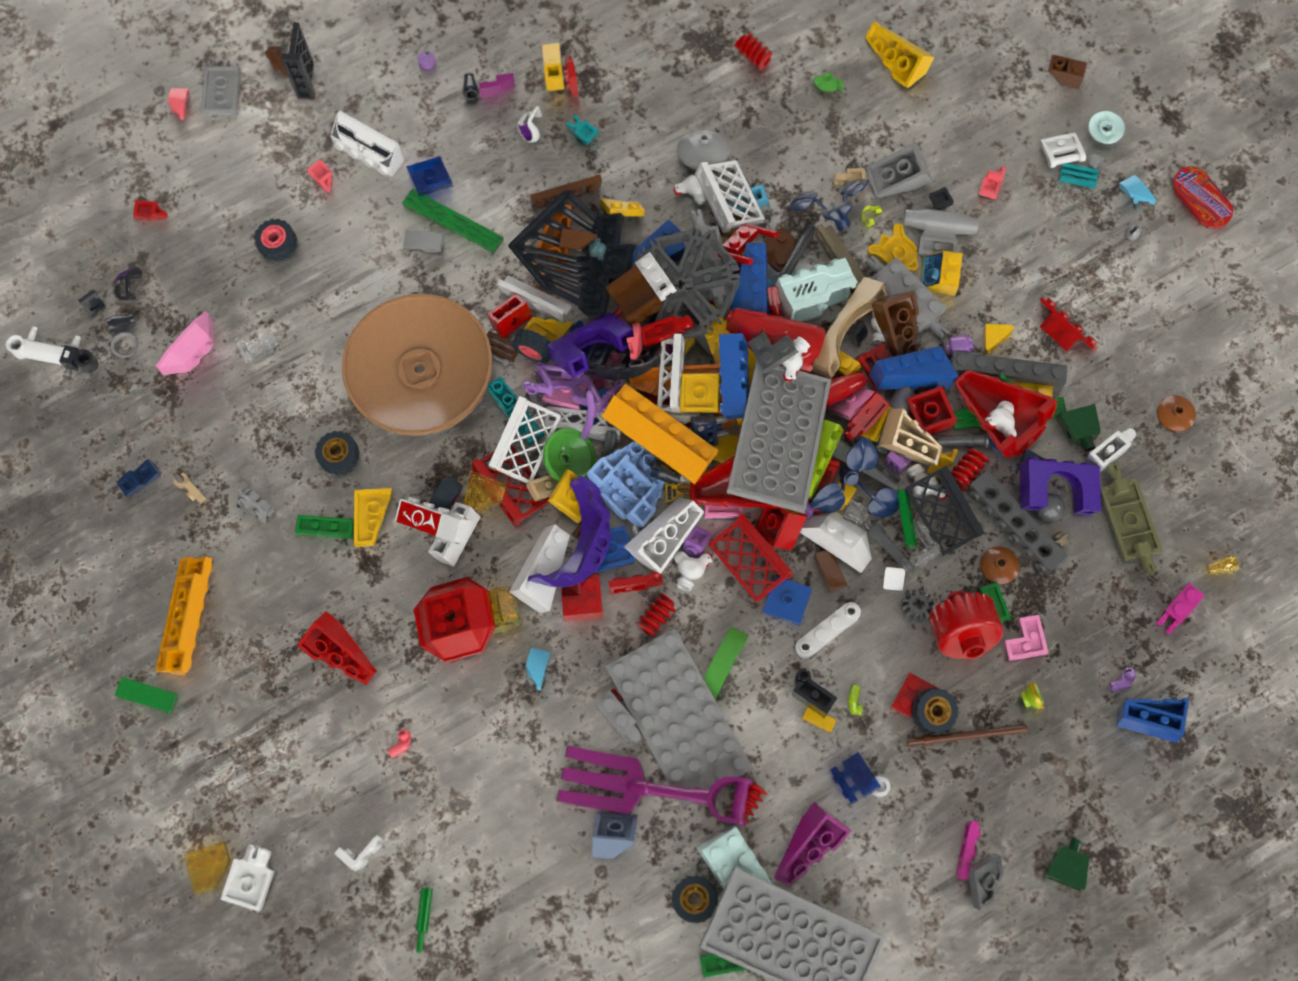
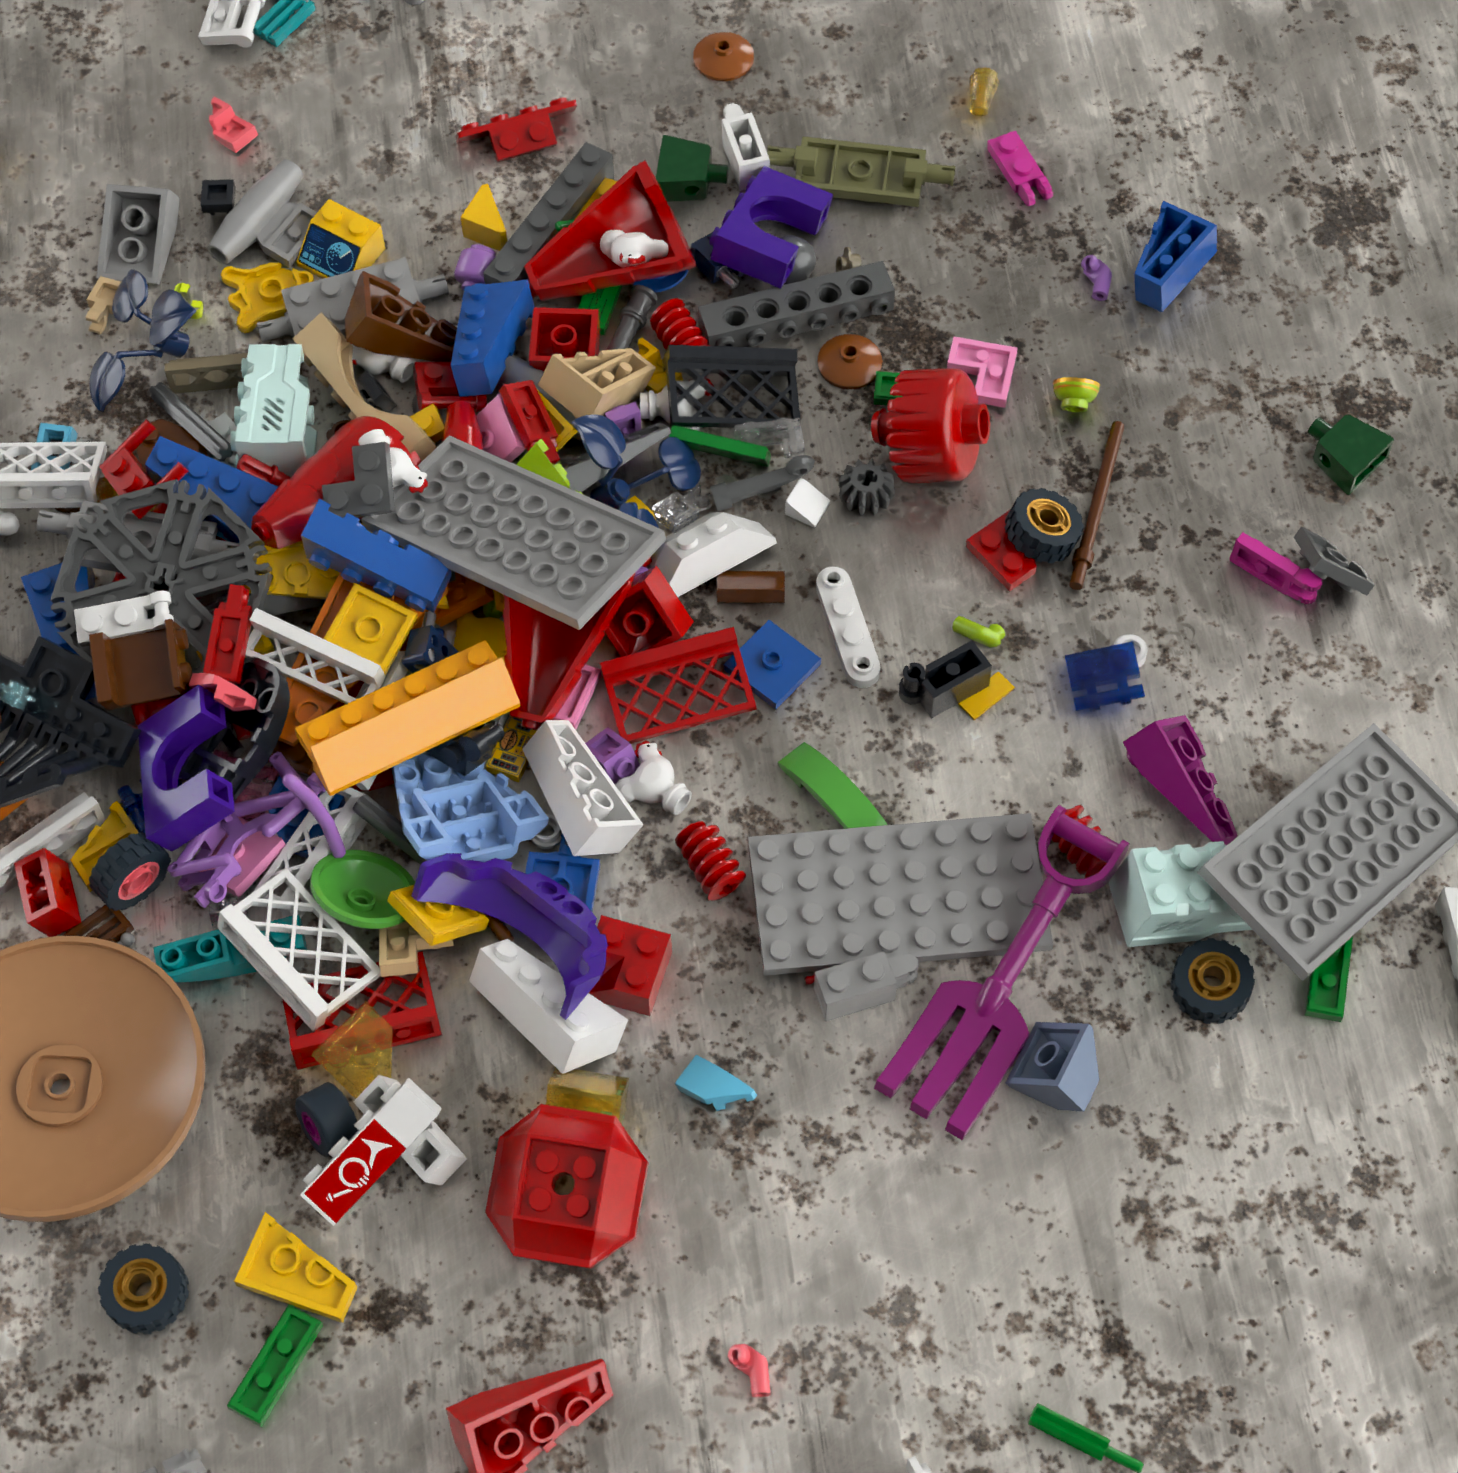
camera: 70 degrees left, 10 degrees down
red hinge [608,572,663,595] -> none

